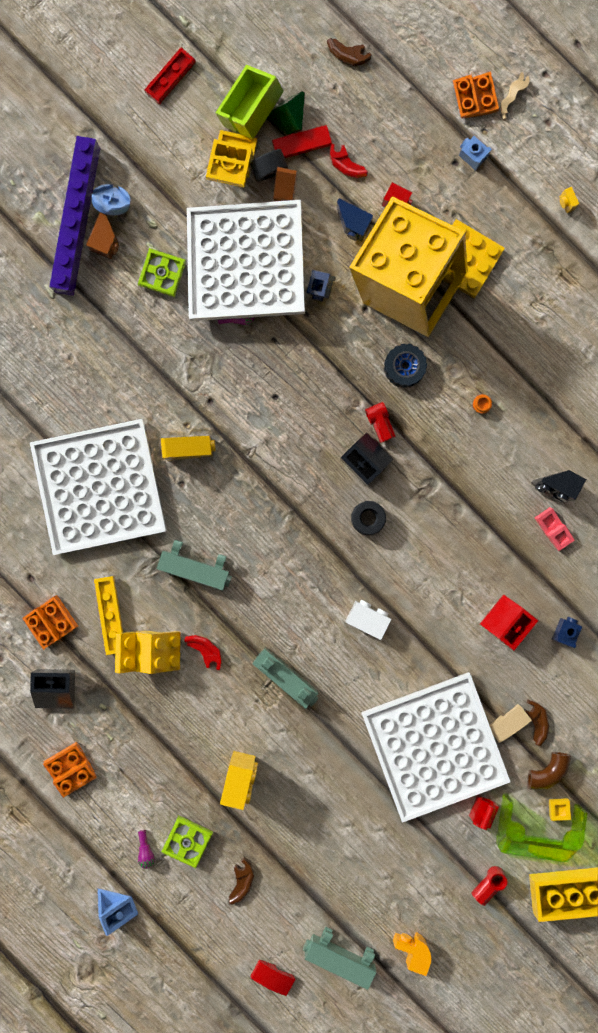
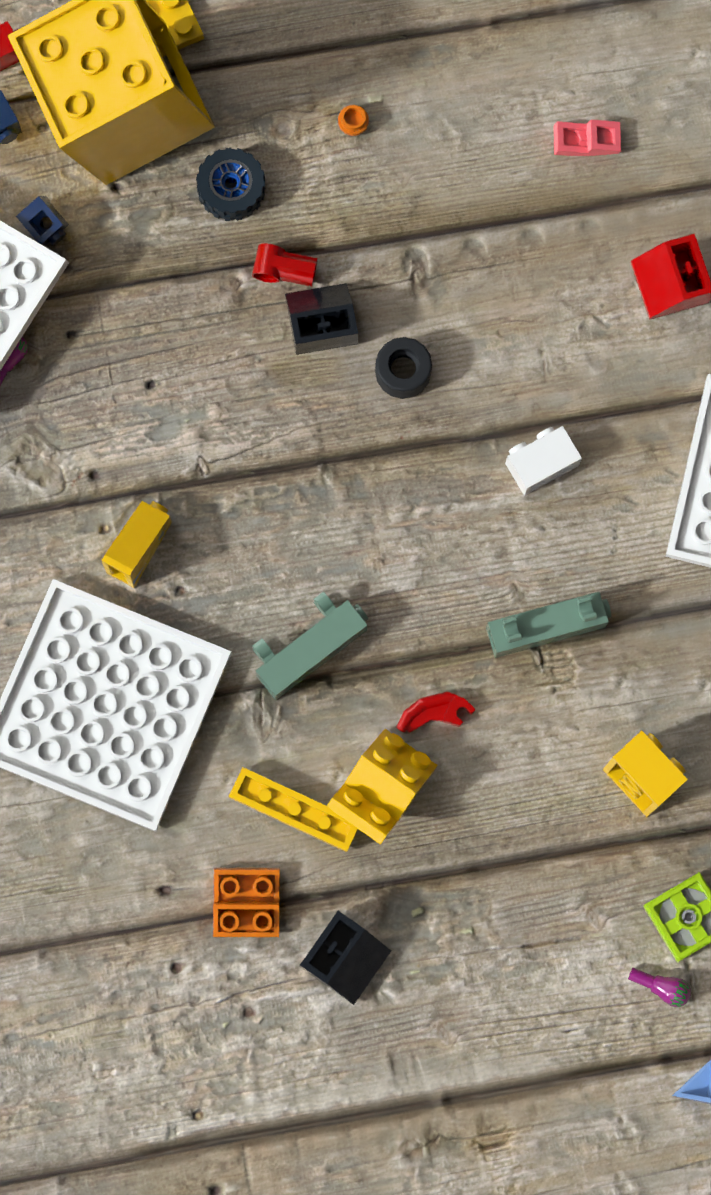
camera: 55 degrees left, 10 degrees down
orange slope [43,742,97,798] -> none
black slope [531,470,587,503] -> none

